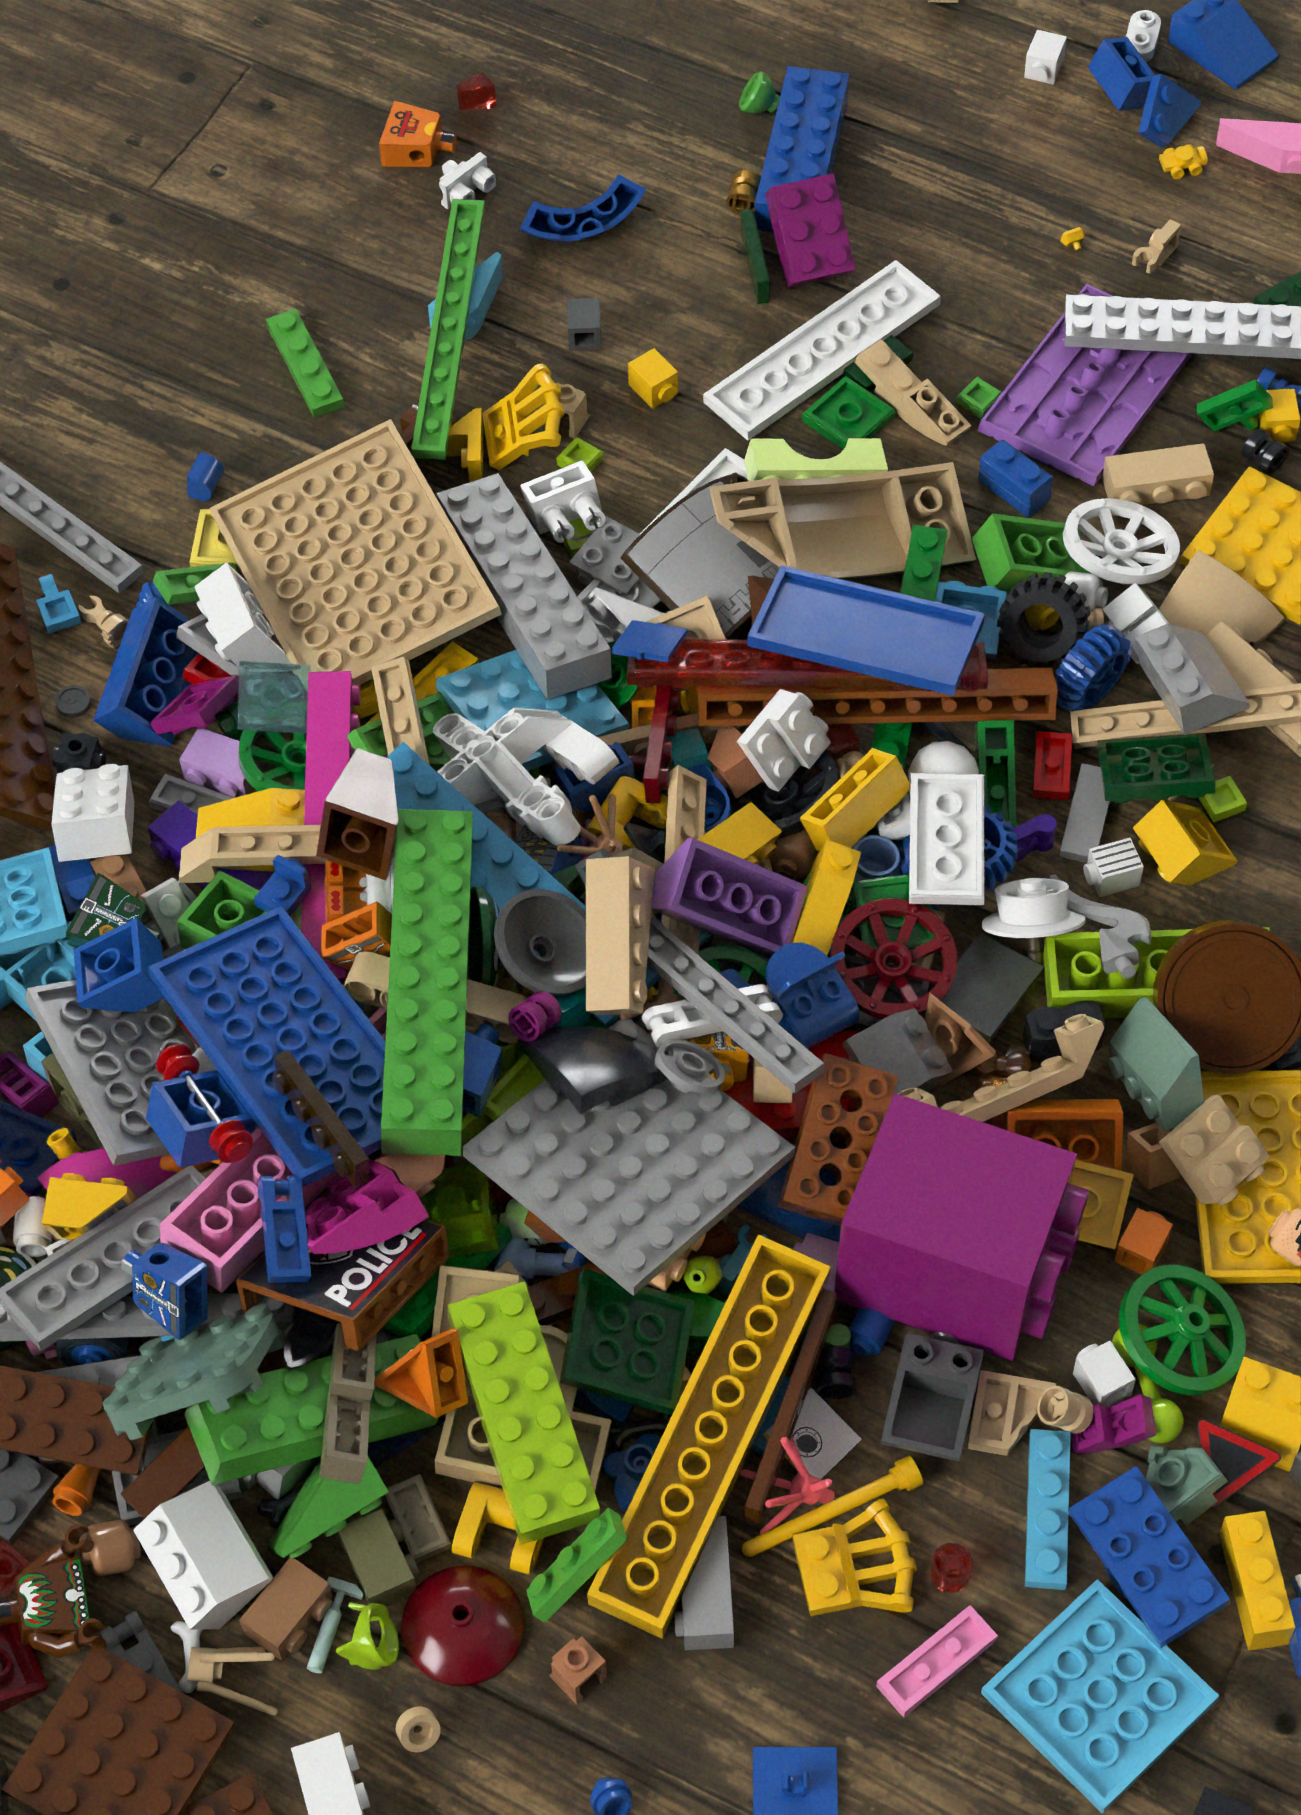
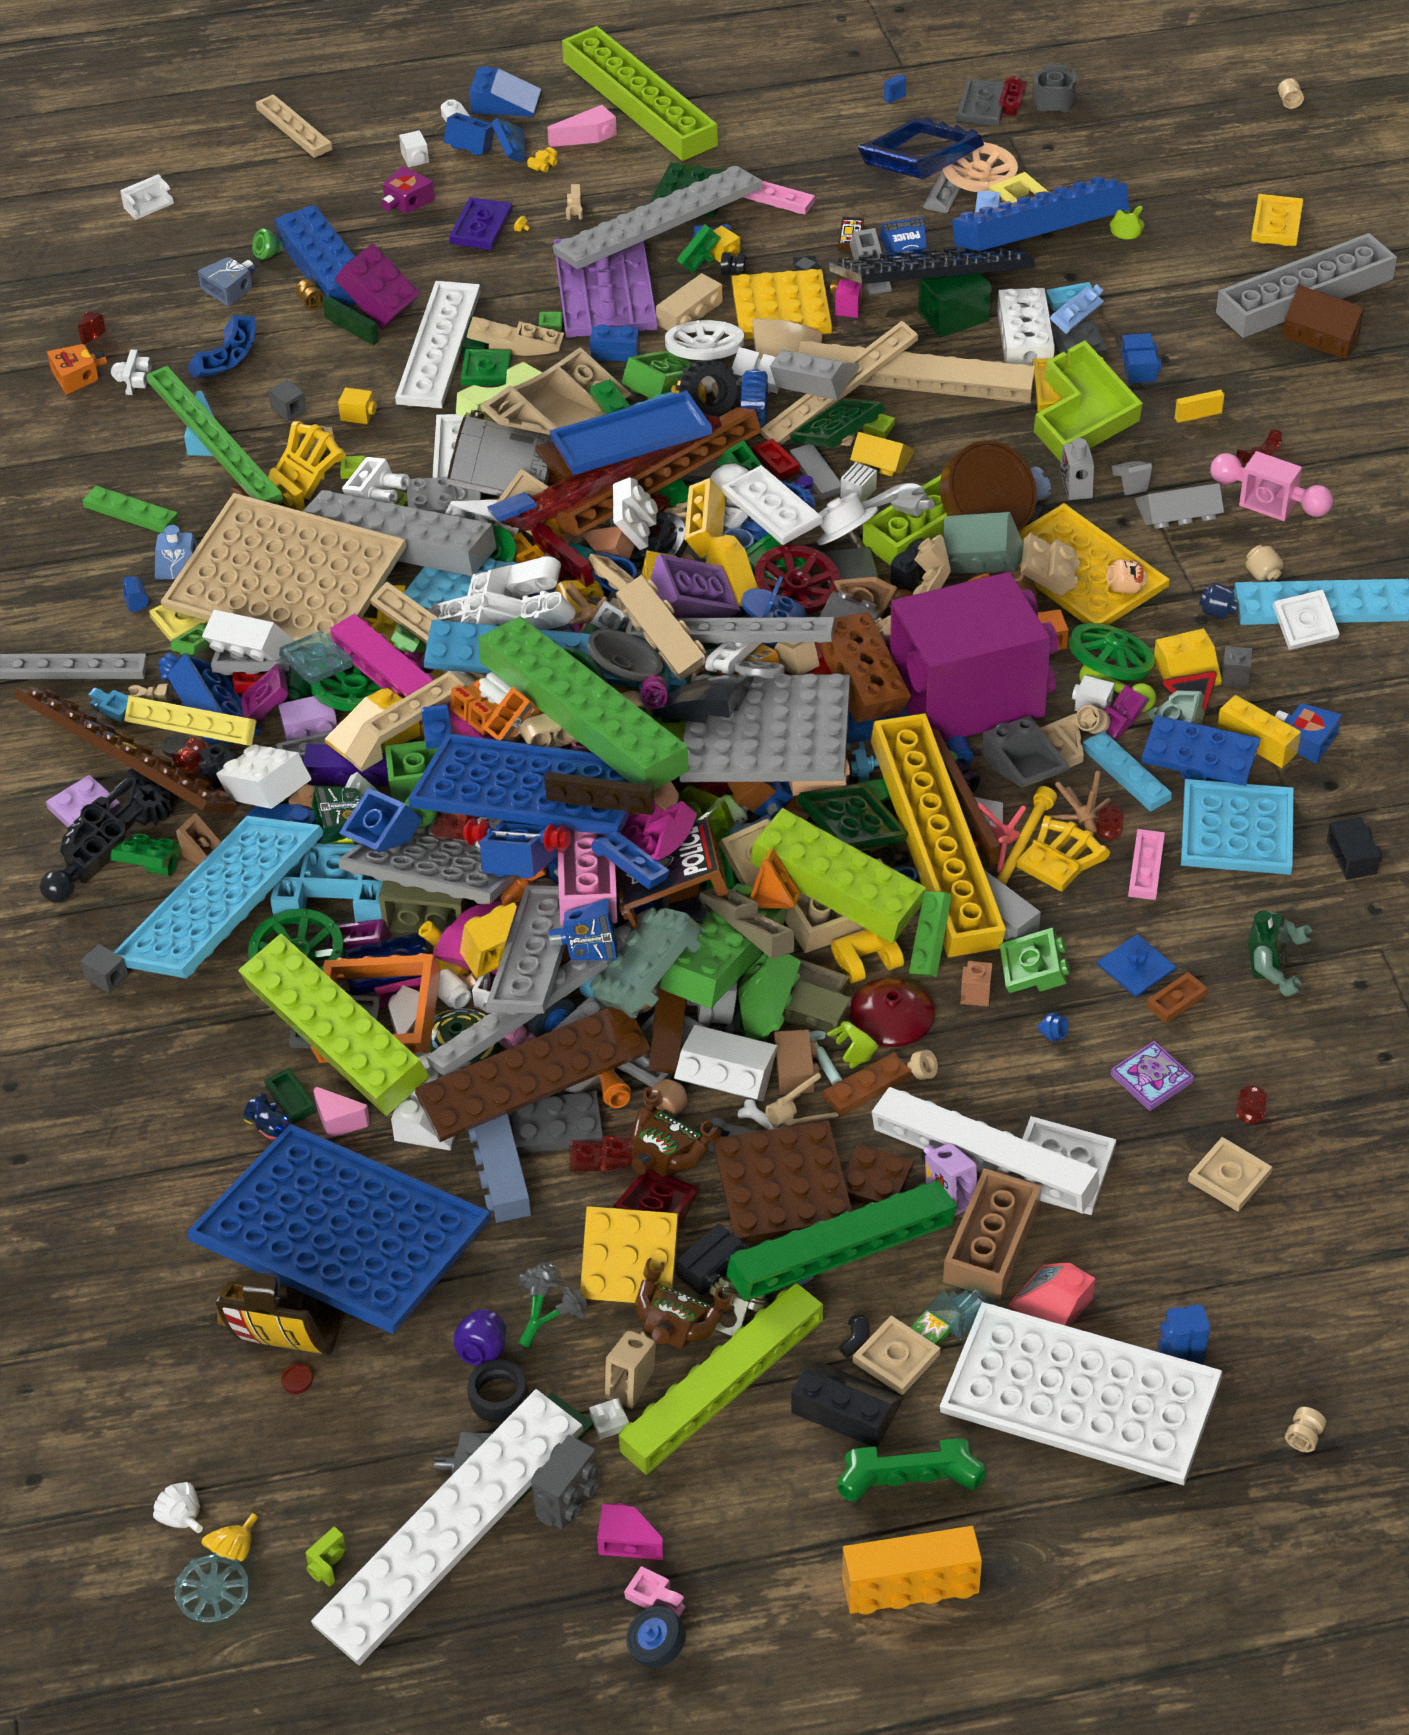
camera: 40 degrees left, 10 degrees down
reddish brown slope [316,748,398,881] -> none
lime plant [684,1256,723,1294] -> none
none -> light yellow tile [124,696,256,746]
none -> medium blue torso [155,525,198,579]
none -> clear red wheel [172,737,207,773]
none -> sand blue torso [198,257,255,307]
none -> magenta torso [381,166,435,213]
none -> dark purple plate [449,197,512,250]
none -> dark orange plate [823,1052,911,1117]
none -> bright green plate [999,928,1070,993]
none -> medium nougat plant [1047,771,1111,834]

